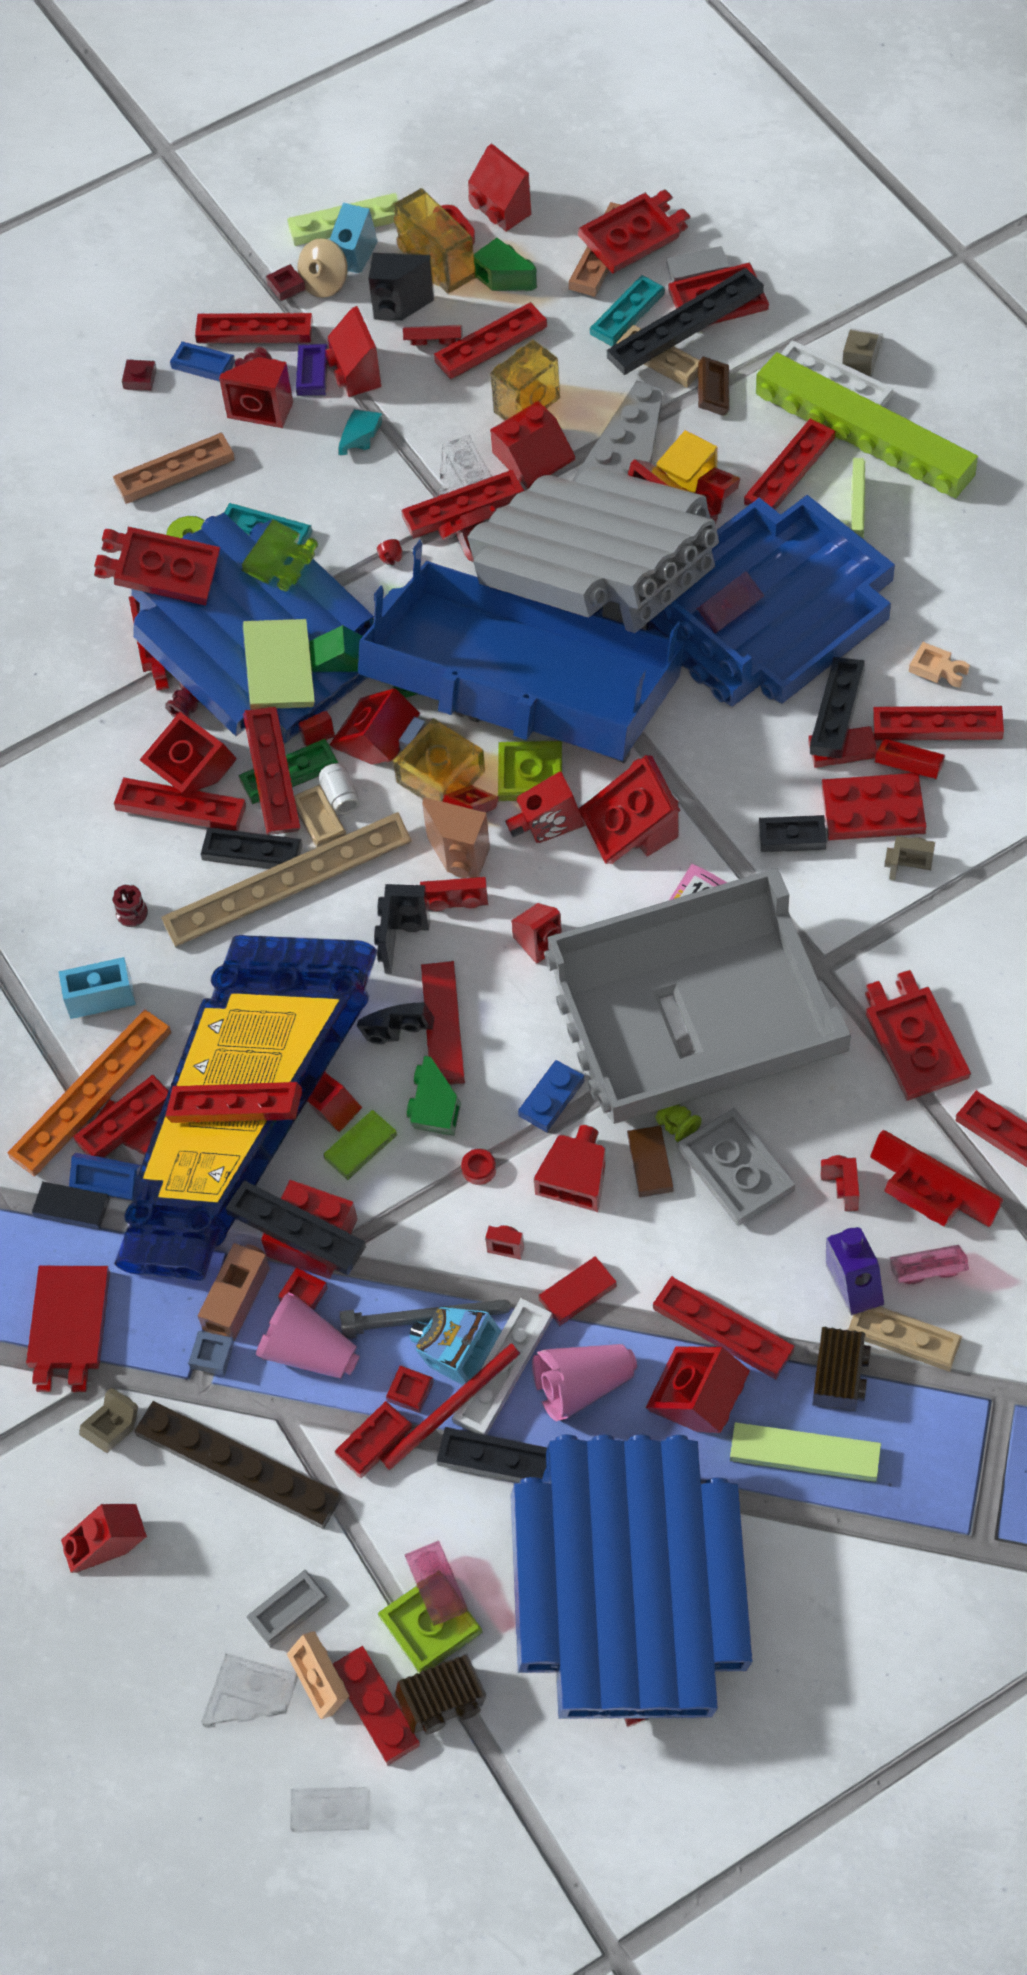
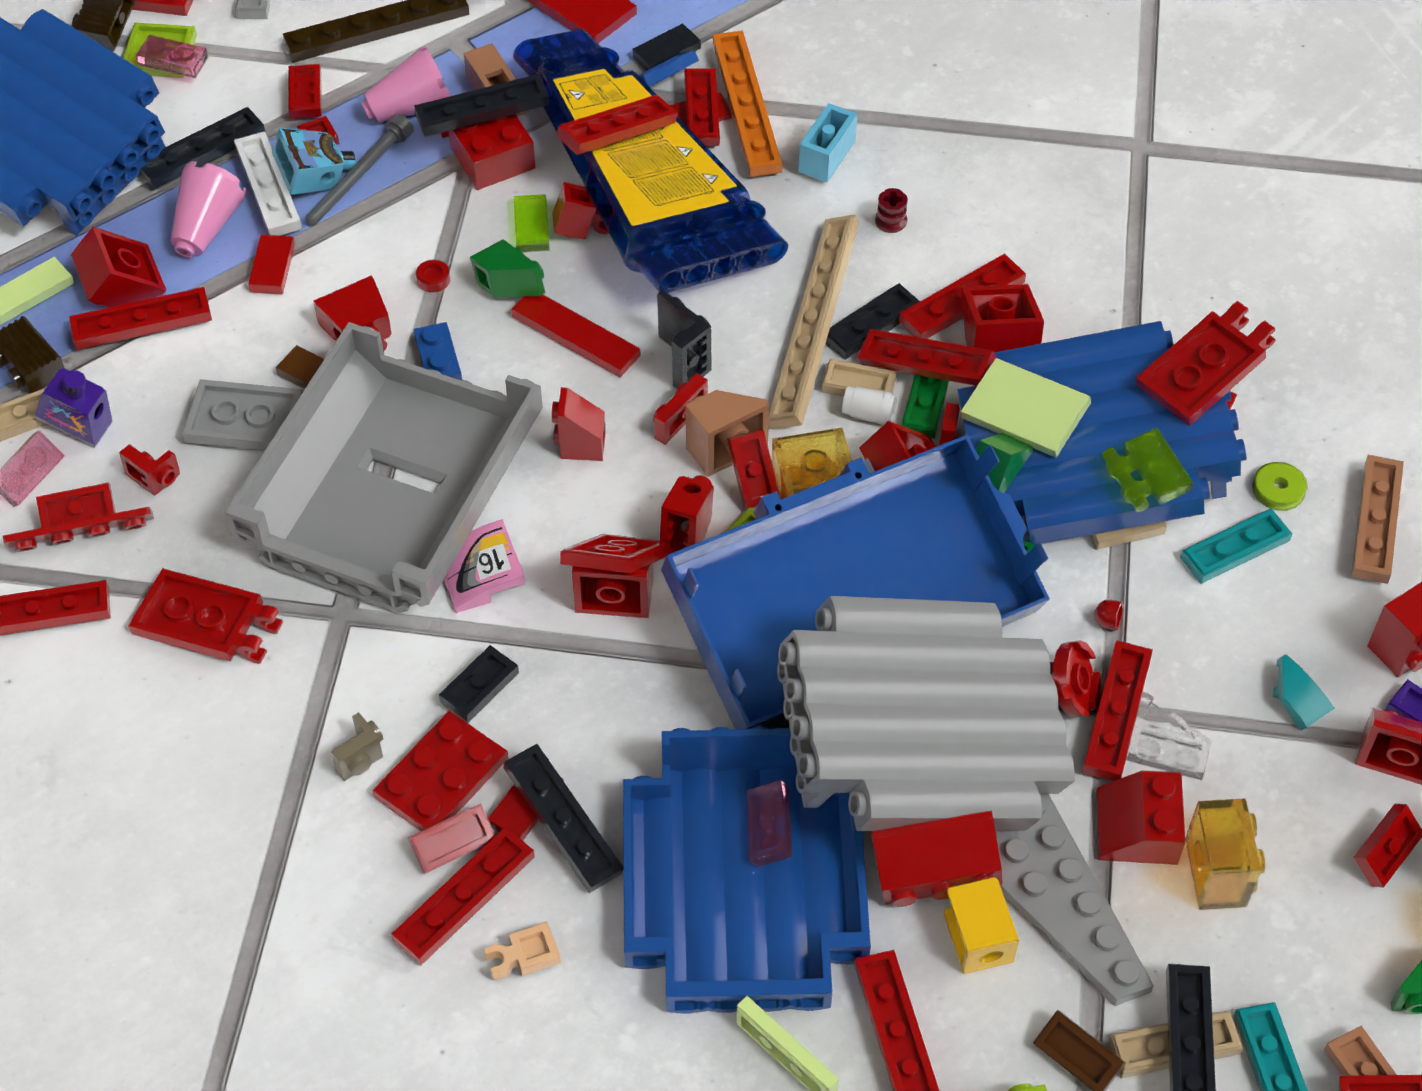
camera: 125 degrees right, 5 degrees down
sand blue plate [188,1331,234,1376] -> none
black slope [357,1002,434,1044] -> none
red axle [380,1343,521,1470] -> none
red plate [434,302,547,380] -> none
red plate [485,1225,524,1260] -> none
red bracket [695,467,741,515] -> none

